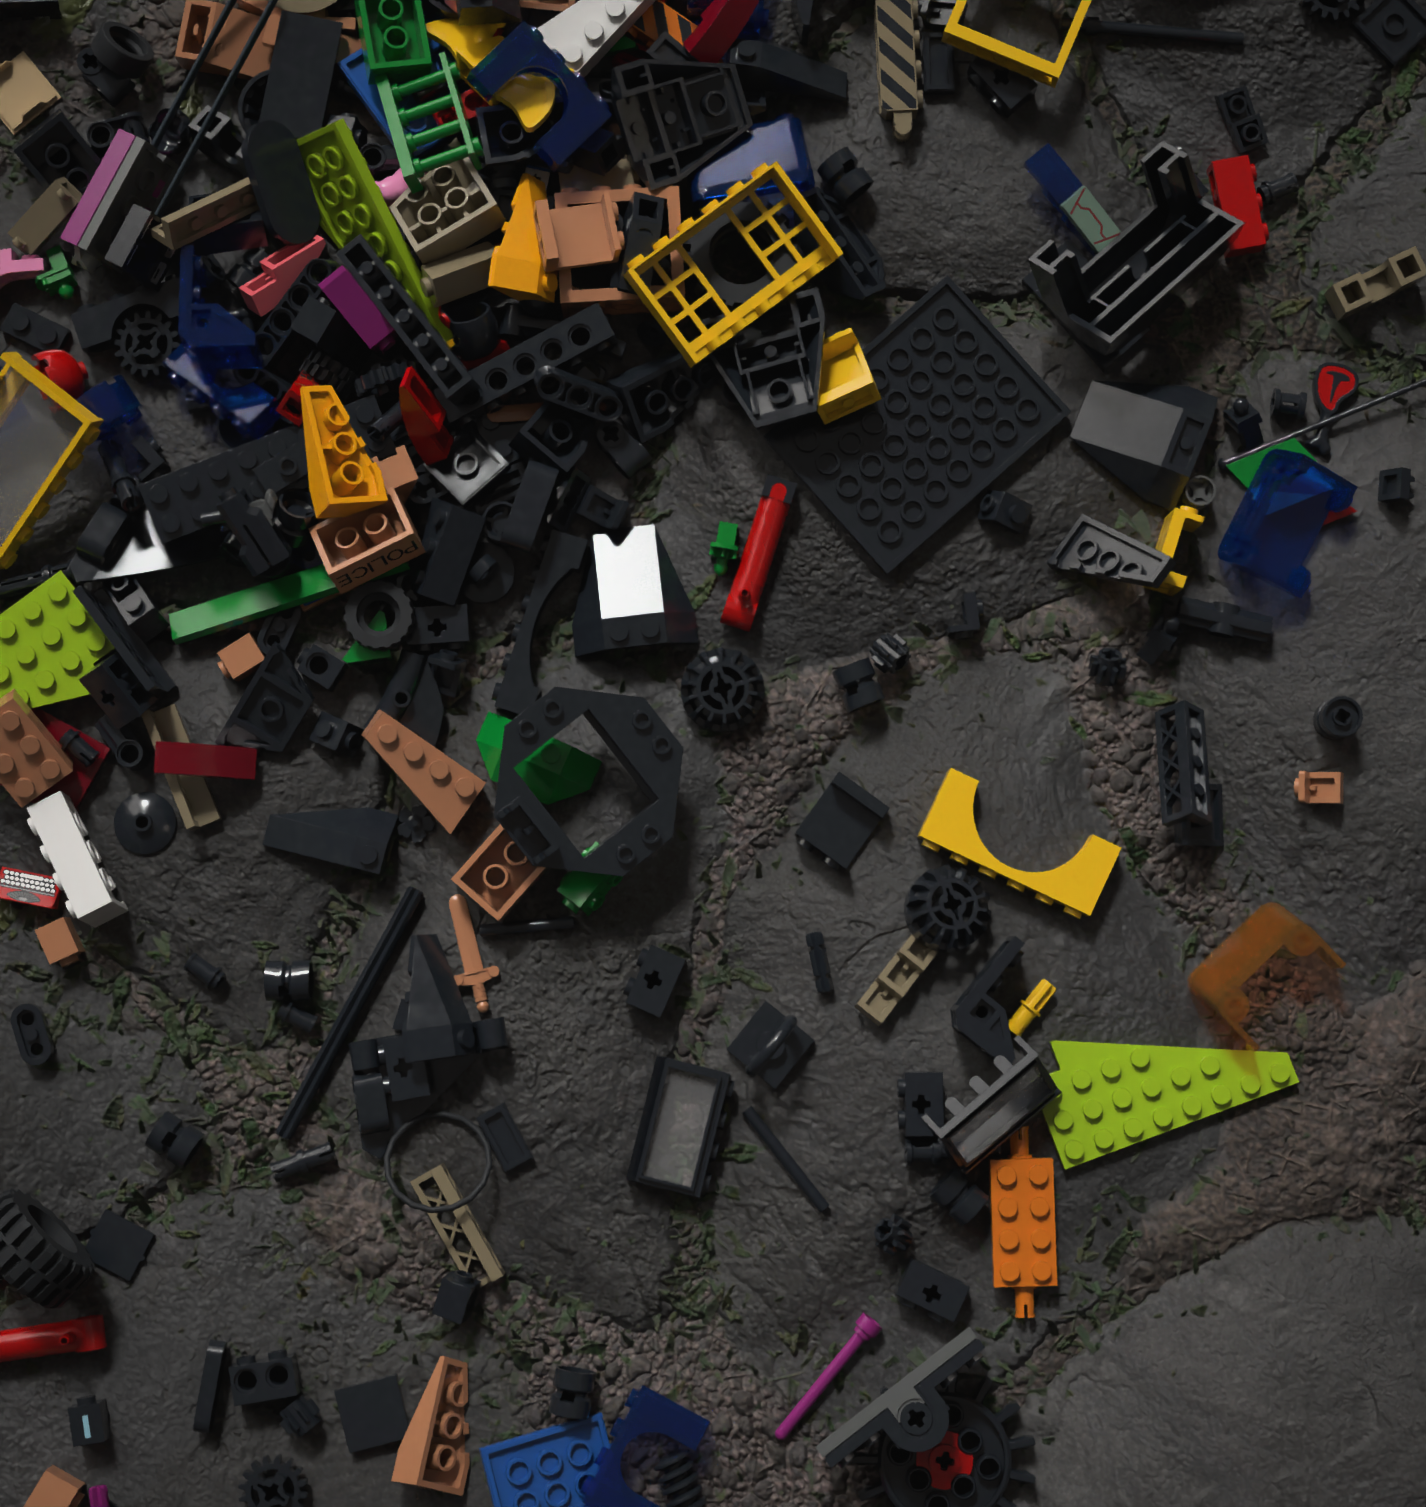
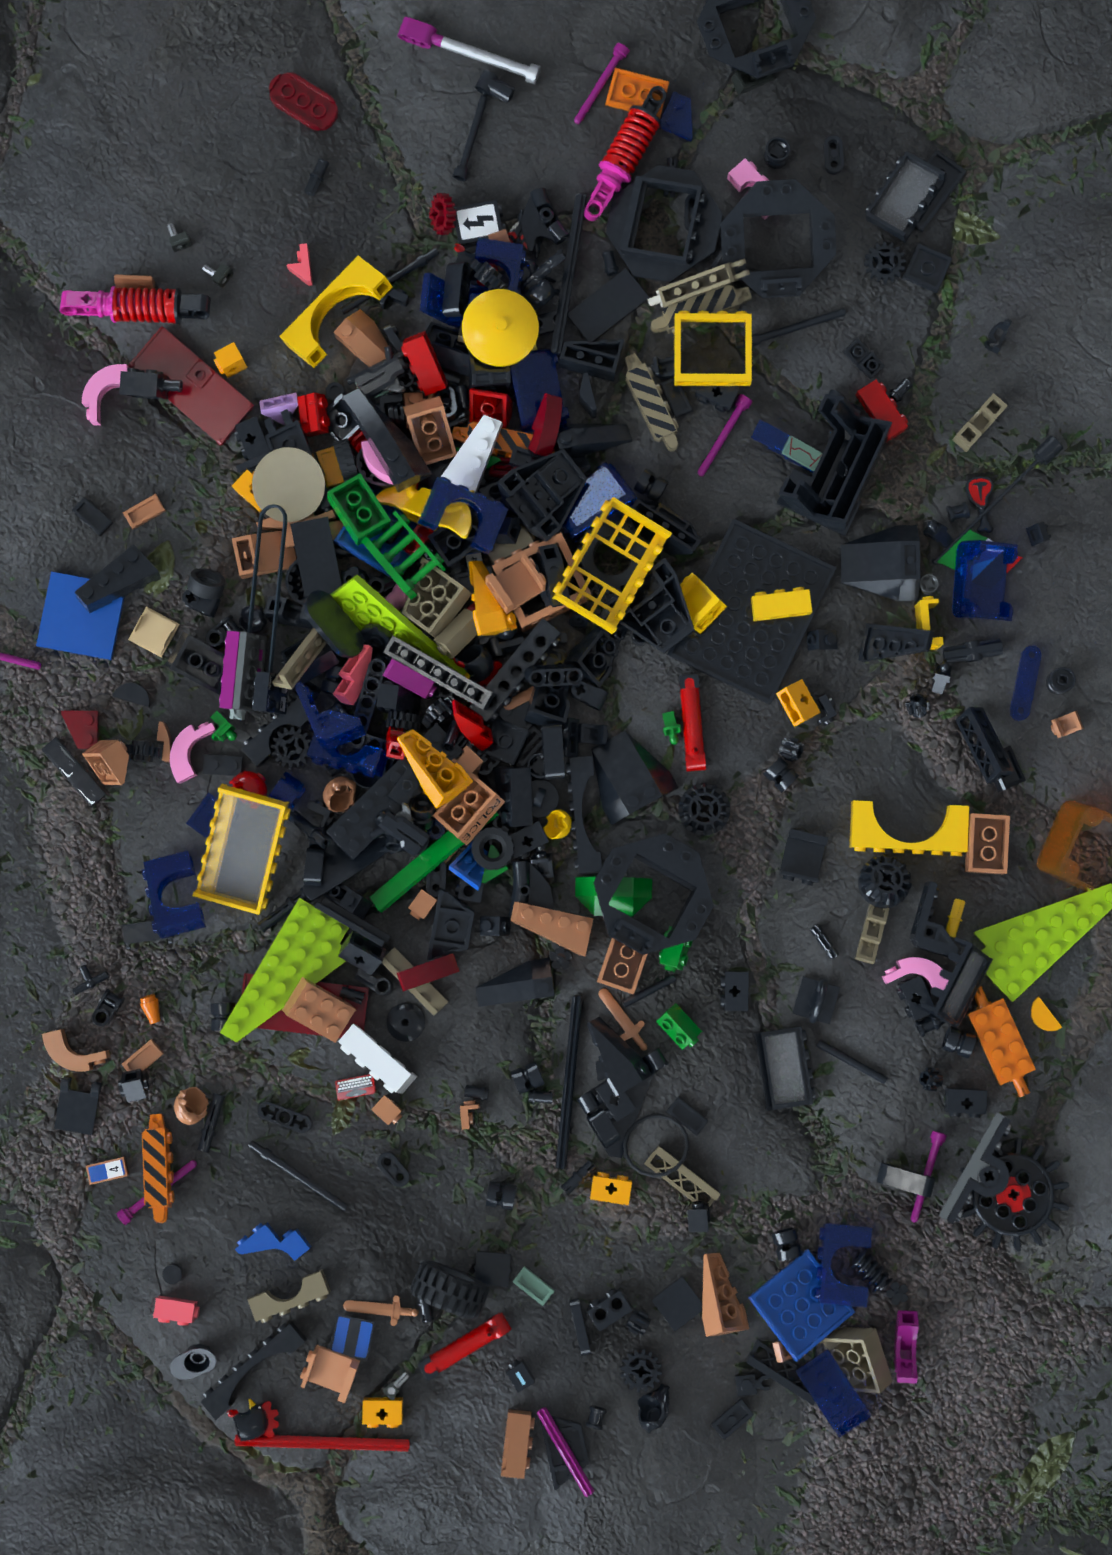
camera: 15 degrees left, 0 degrees up
dark tan brick [8,177,82,255] -> none
none -> nougat hair [323,776,356,812]
none -> black tile [360,624,393,656]
none -> blue wing [449,841,488,891]
none -> nougat bracket [460,1100,480,1130]
none -> sand green tile [512,1266,555,1306]
none -> yellow hair [543,809,572,839]
none -> light orange brick [590,1172,632,1205]
none -> green brick [656,1003,702,1050]
none -> magenta piece [698,394,753,476]
none -> yellow brick [751,587,812,622]
none -> light orange brick [776,679,821,727]
none -> beam [876,1162,936,1198]
none -> bright pink arch [882,957,948,990]
none -> nougat brick [965,813,1010,875]
none -> clear blue plate [1010,646,1042,721]
none -> light orange tile [1031,996,1062,1031]

